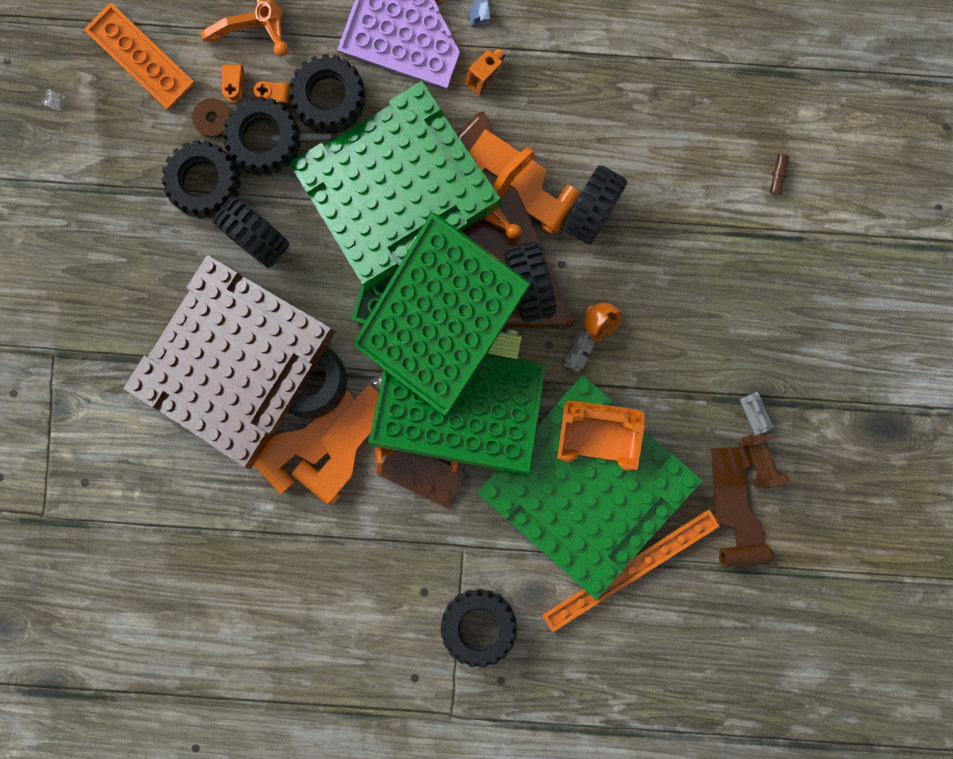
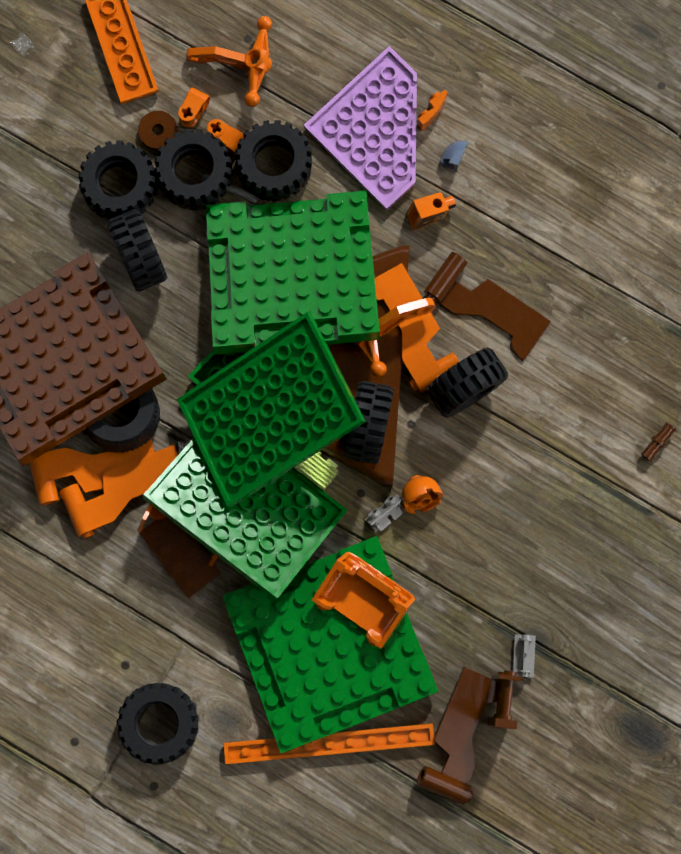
camera: 30 degrees right, 5 degrees down
none -> reddish brown door [424,252,551,361]

